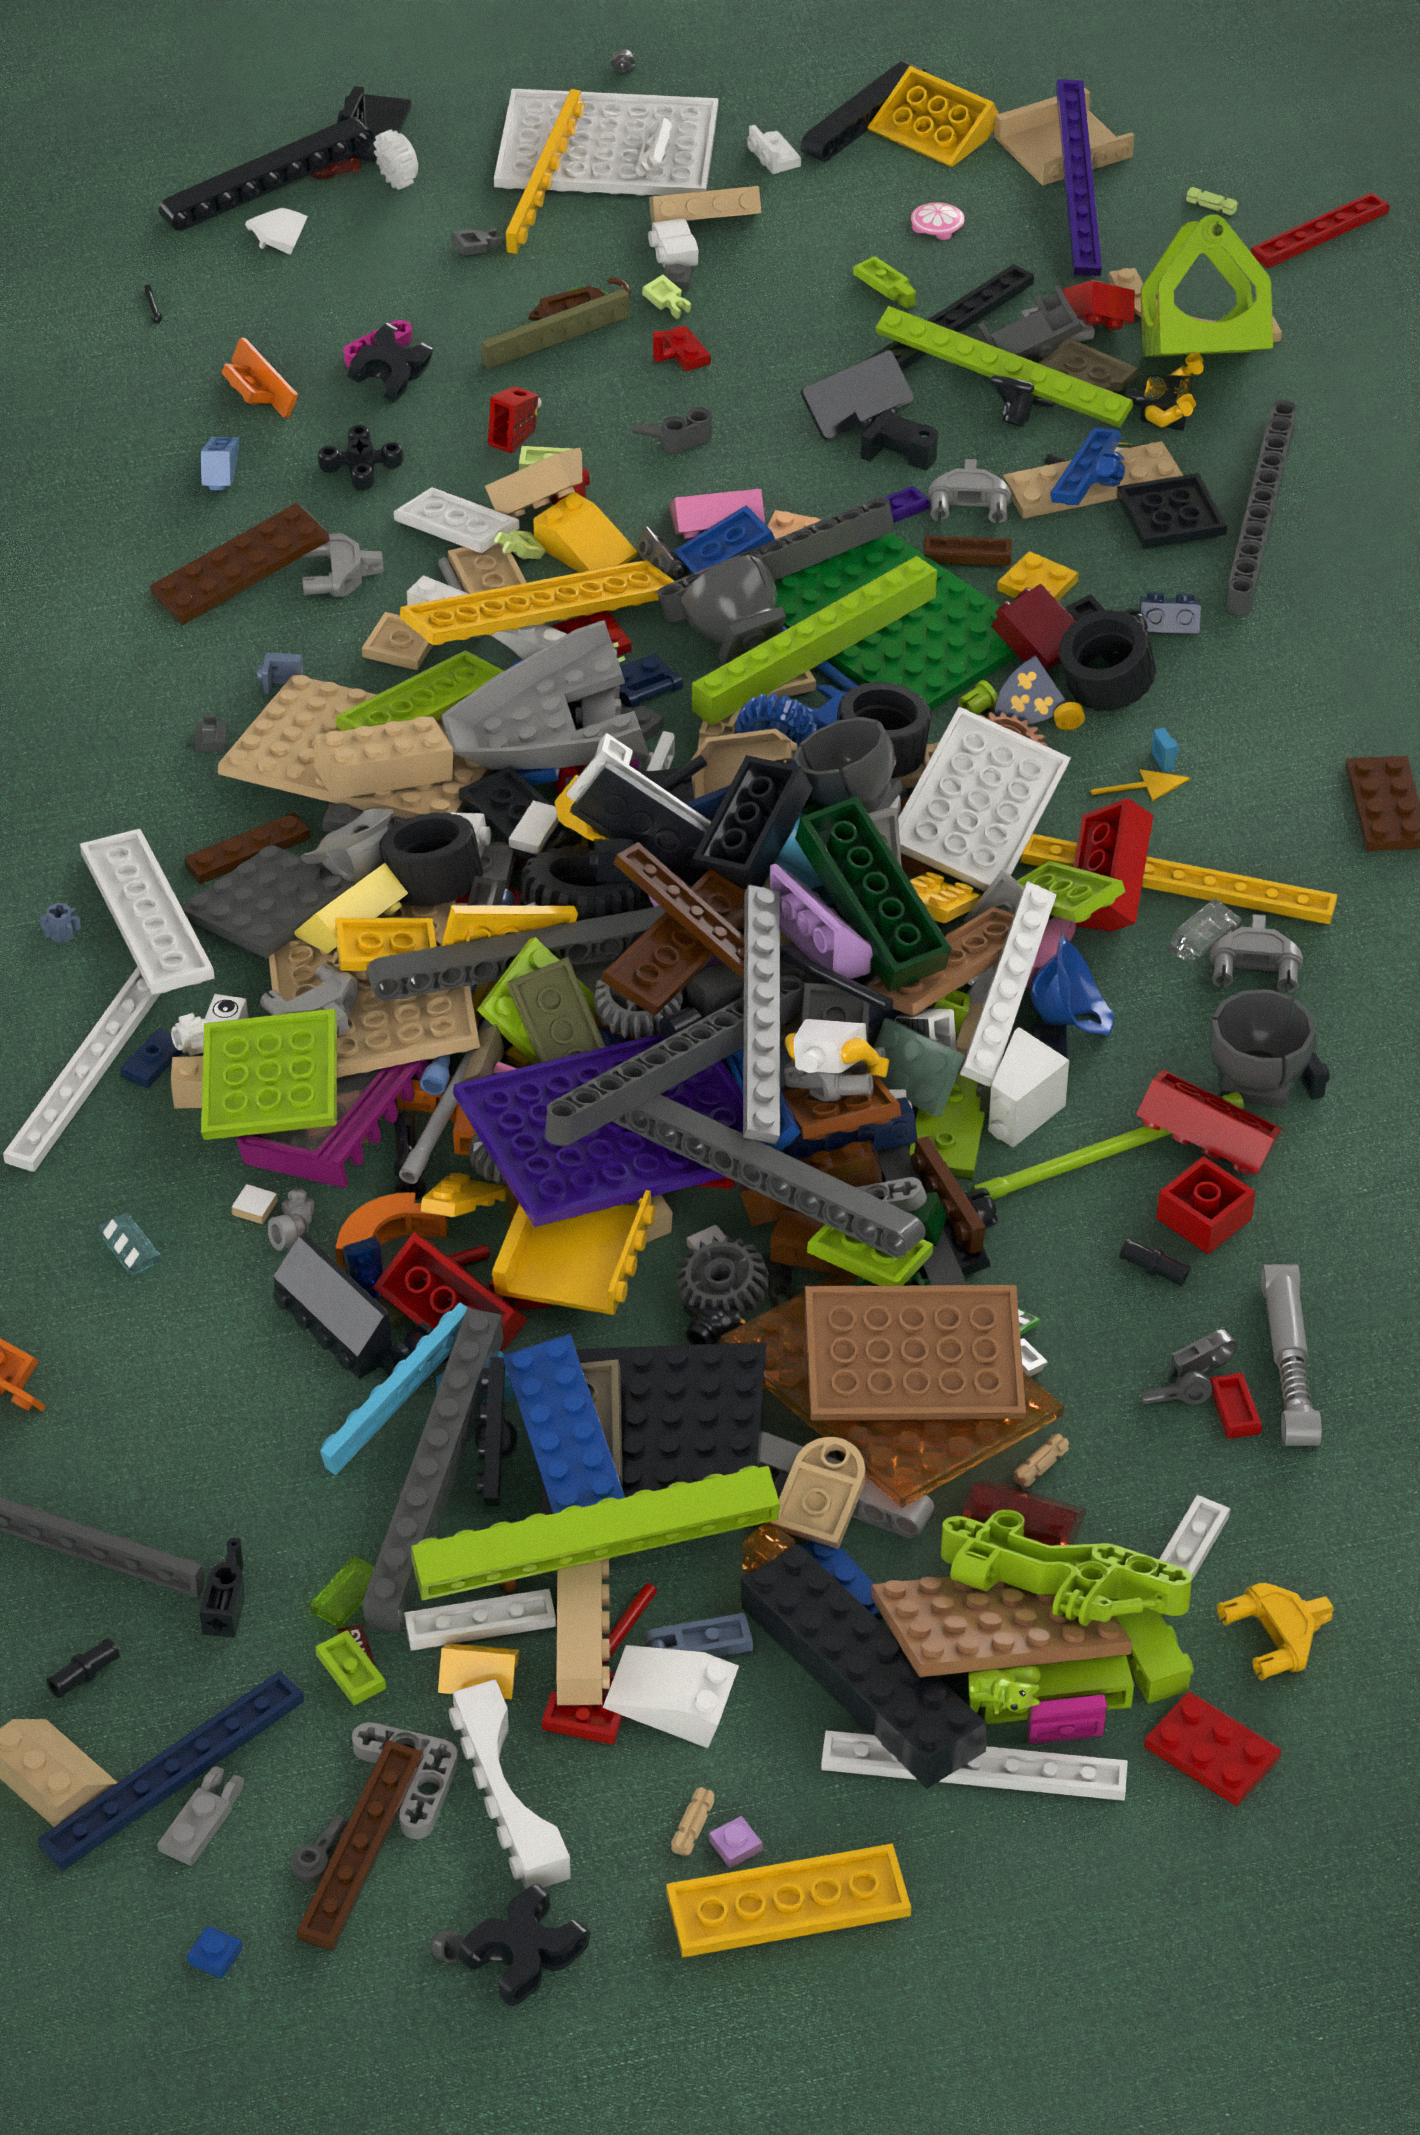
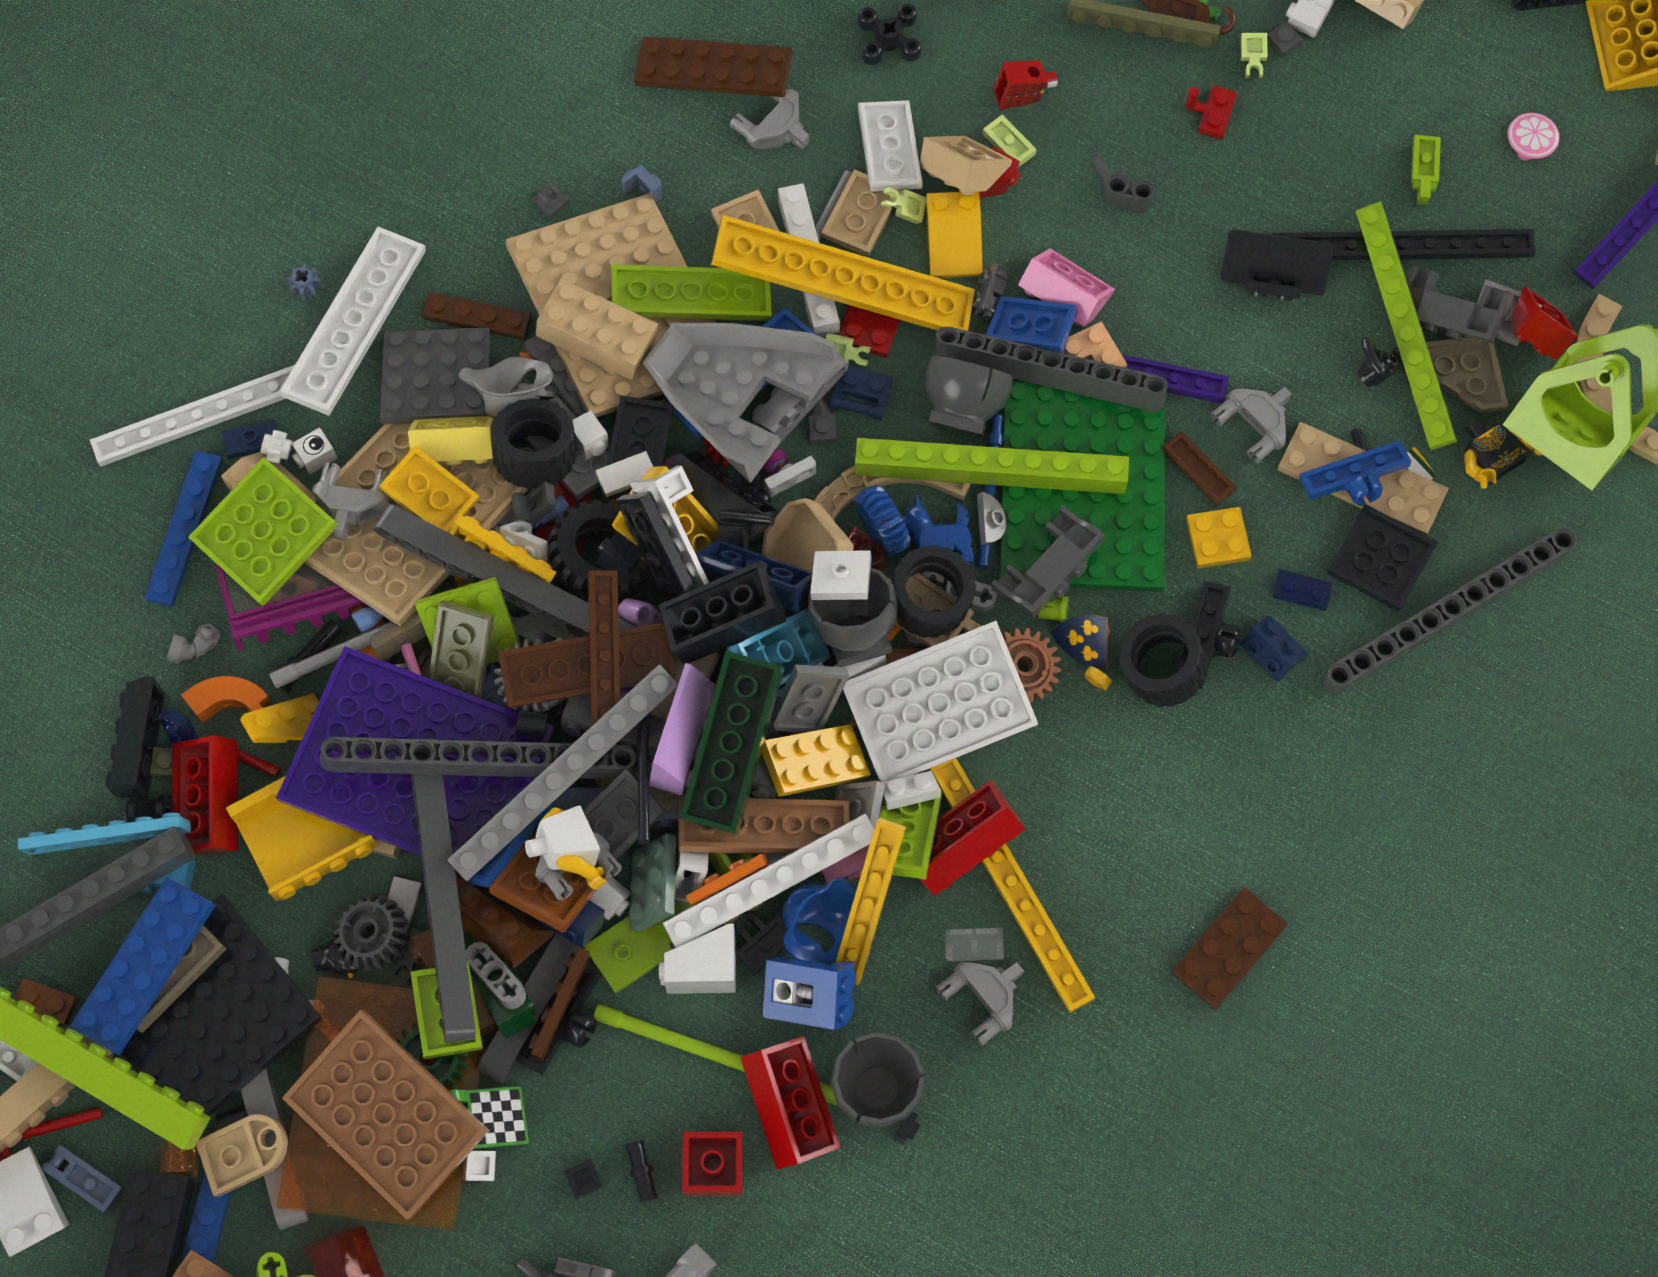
camera: 45 degrees right, 25 degrees up
clear light blue tile [97,1212,161,1276] -> none
white tile [231,1184,278,1225] -> none
black plate [475,1357,517,1506] -> none
black piece [861,410,938,471] -> none
dark red brick [991,583,1076,672] -> none
tan axle [1013,1434,1069,1488] -> none
yellow piece [1090,769,1190,802] -> none
dark azure plate [1151,727,1179,772] -> none
none -> blue plate [145,451,223,607]
none -> black plate [564,1159,603,1200]
none -> orange plate [686,854,769,905]
none -> brick [763,956,856,1030]
none -> white plate [810,551,871,600]
none -> yellow plate [835,818,906,985]
none -> white plate [881,771,941,810]
none -> light grey plate [977,492,1006,545]
none -> dark grey bracket [991,505,1105,618]
none -> clear blue plate [1272,569,1333,611]

